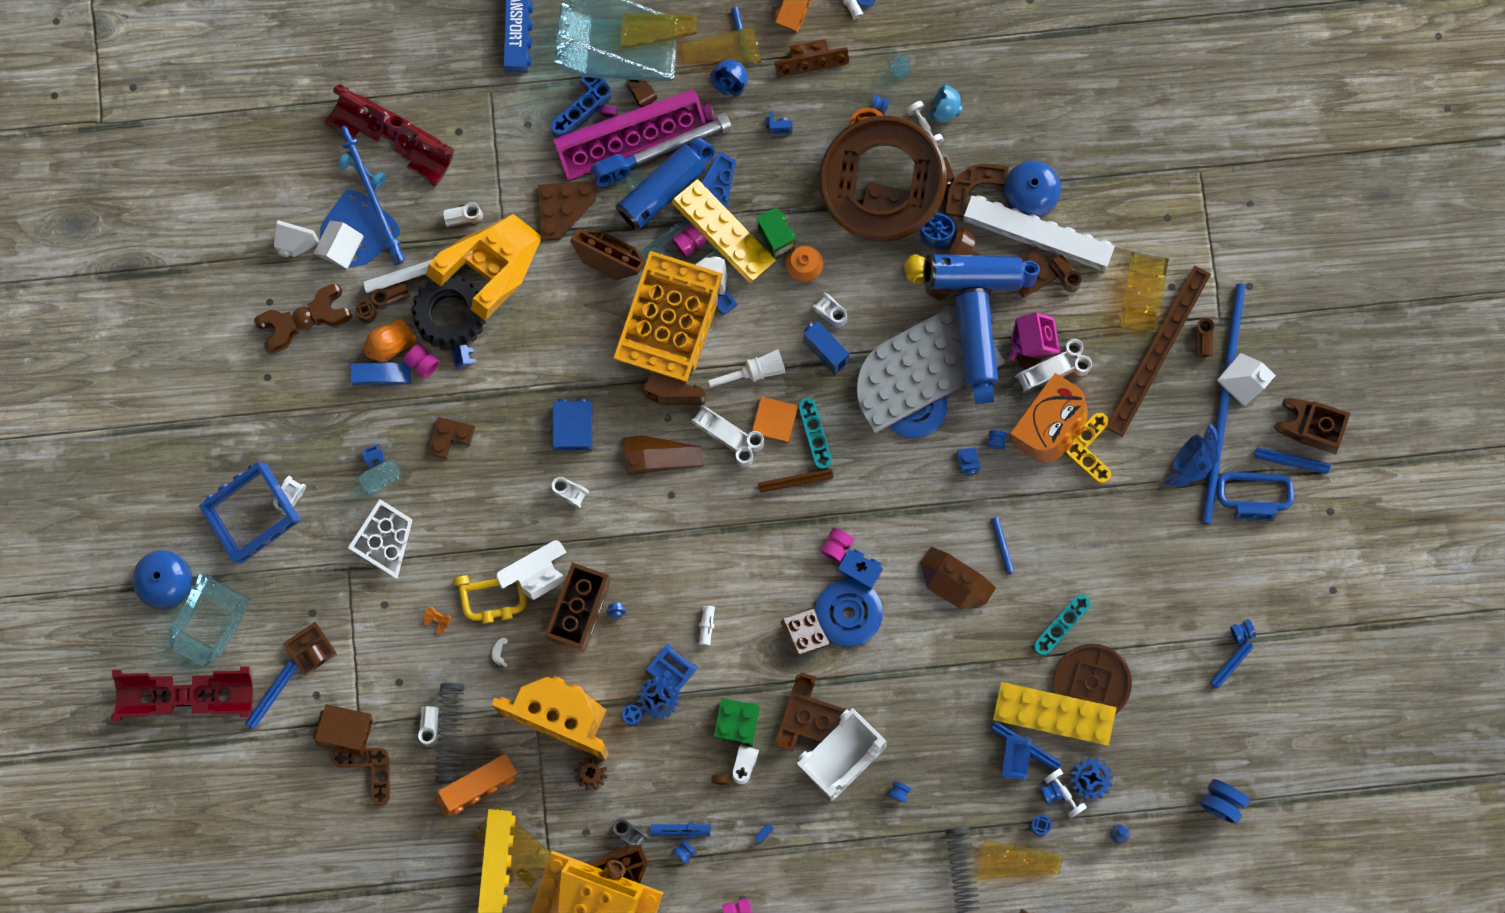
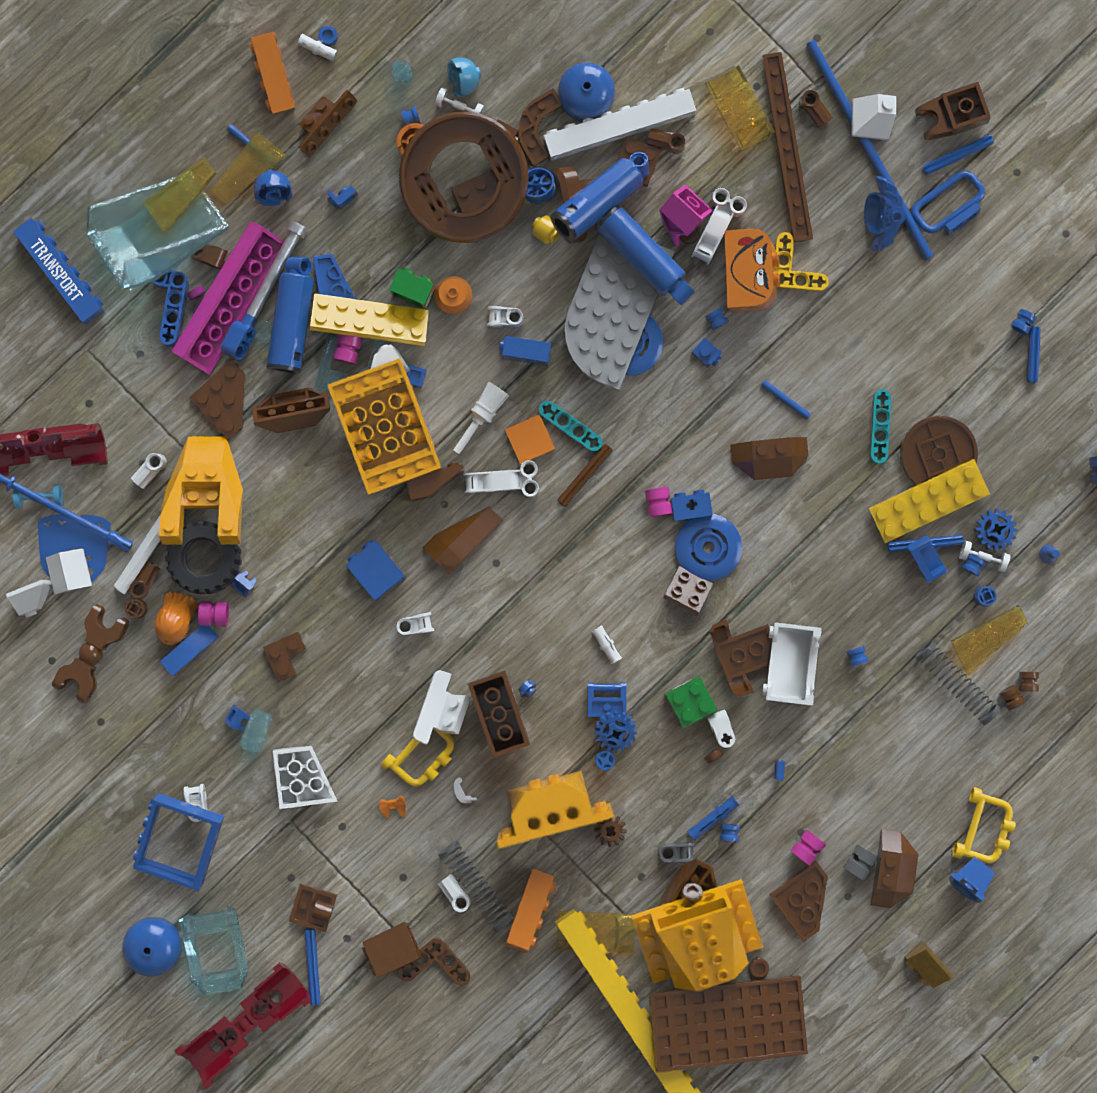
camera: 40 degrees left, 10 degrees up
magenta tile [703,103,714,123] -> none

